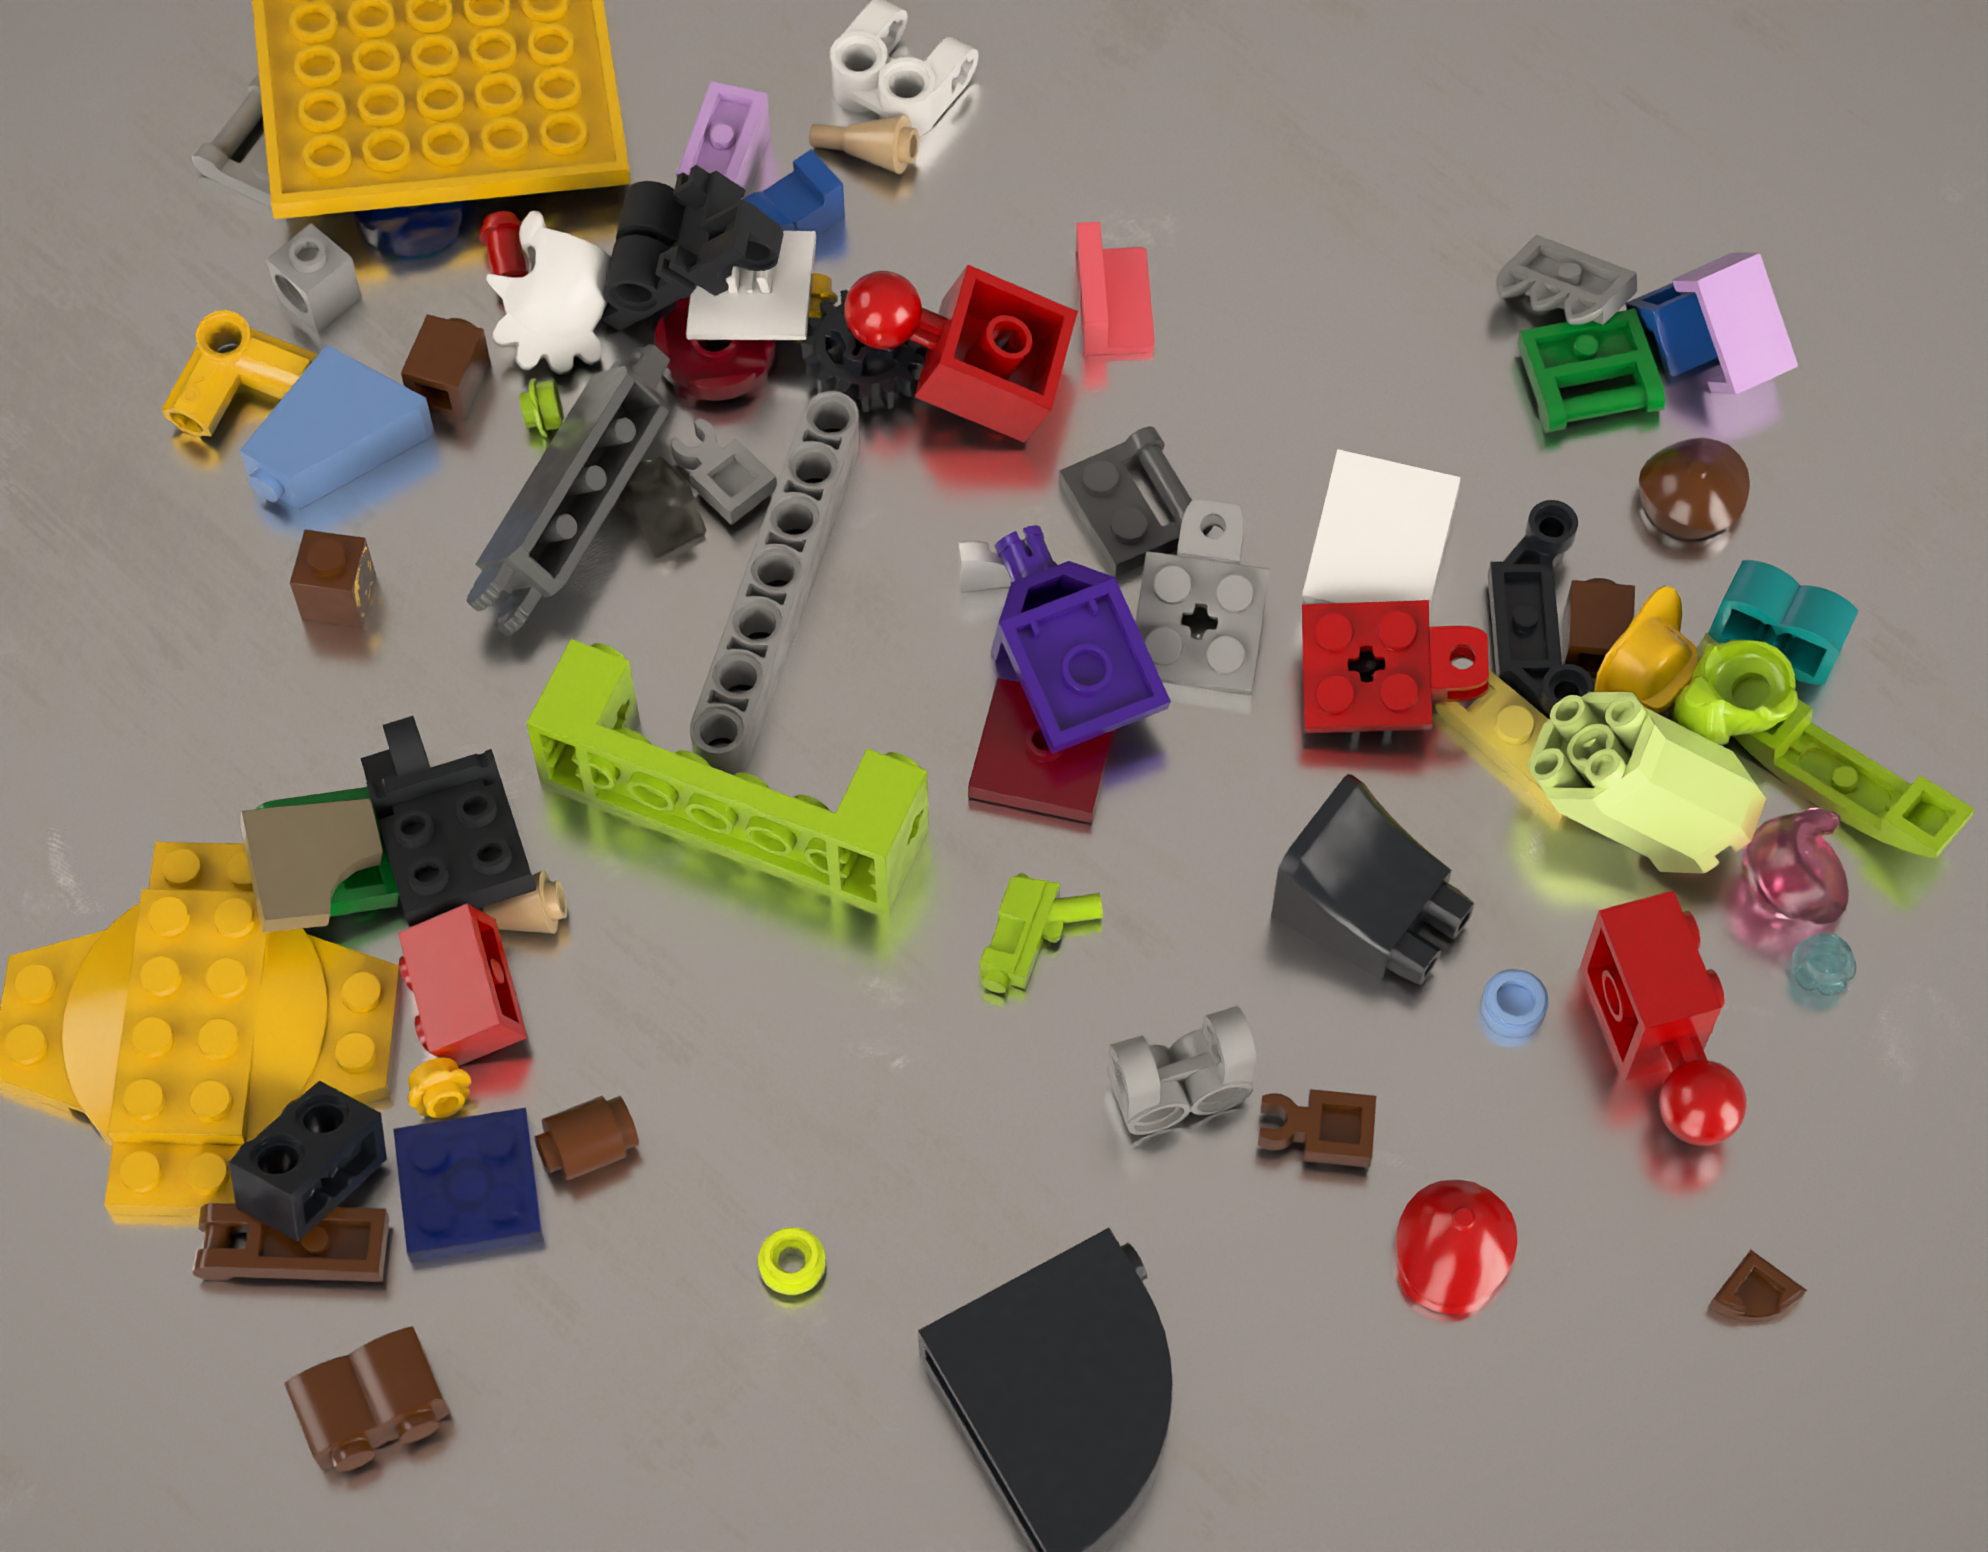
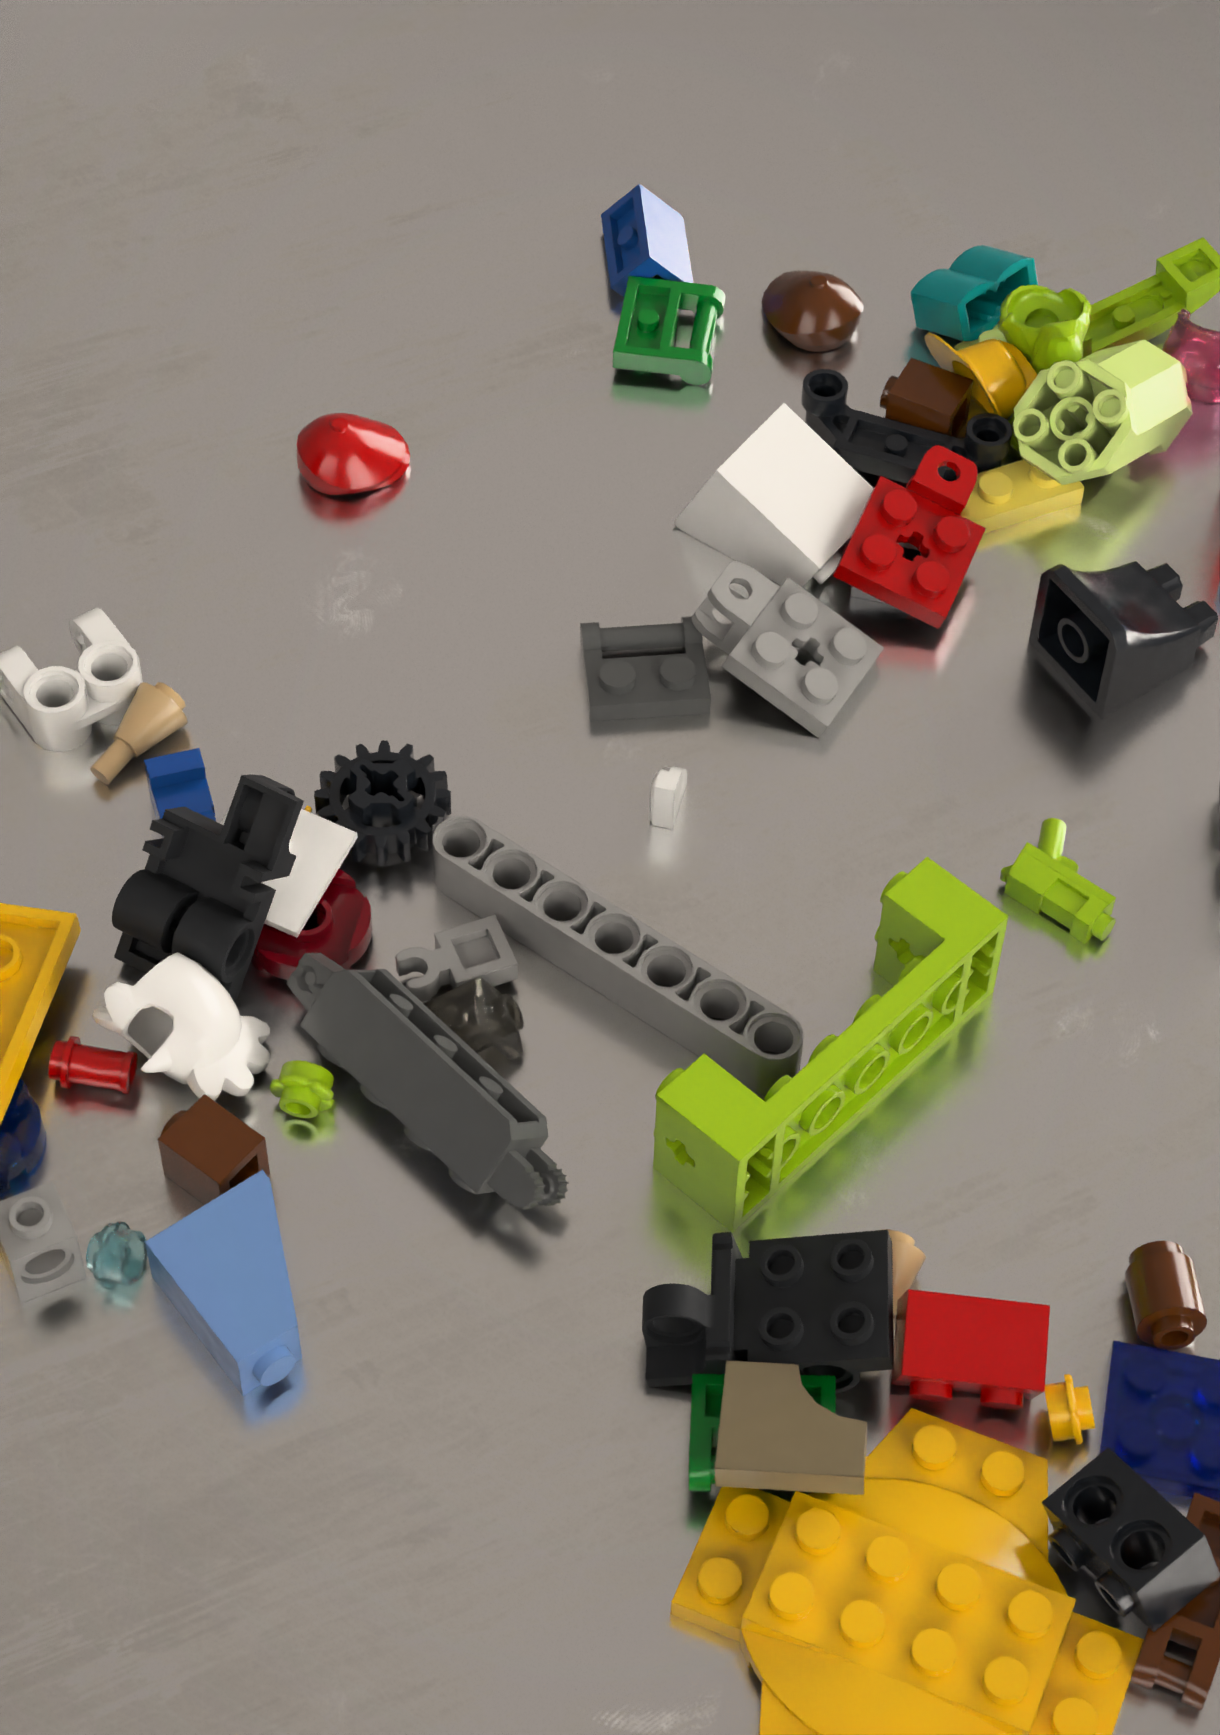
camera: 70 degrees left, 10 degrees down
yellow piece [162,310,318,438] -> none
reddish brown brick [290,529,376,628] -> none
lavender panel [676,81,771,200] -> none
red brick [844,265,1078,443] -> none
dark red plate [968,678,1115,823] -> none
dark purple plate [990,525,1171,754] -> none
coral panel [1075,222,1155,356] -> none
light grey plate [1496,235,1637,325] -> none
lavender panel [1672,253,1798,394] -> none
none -> clear light blue plate [86,1221,147,1290]
none -> red hat [297,413,410,495]

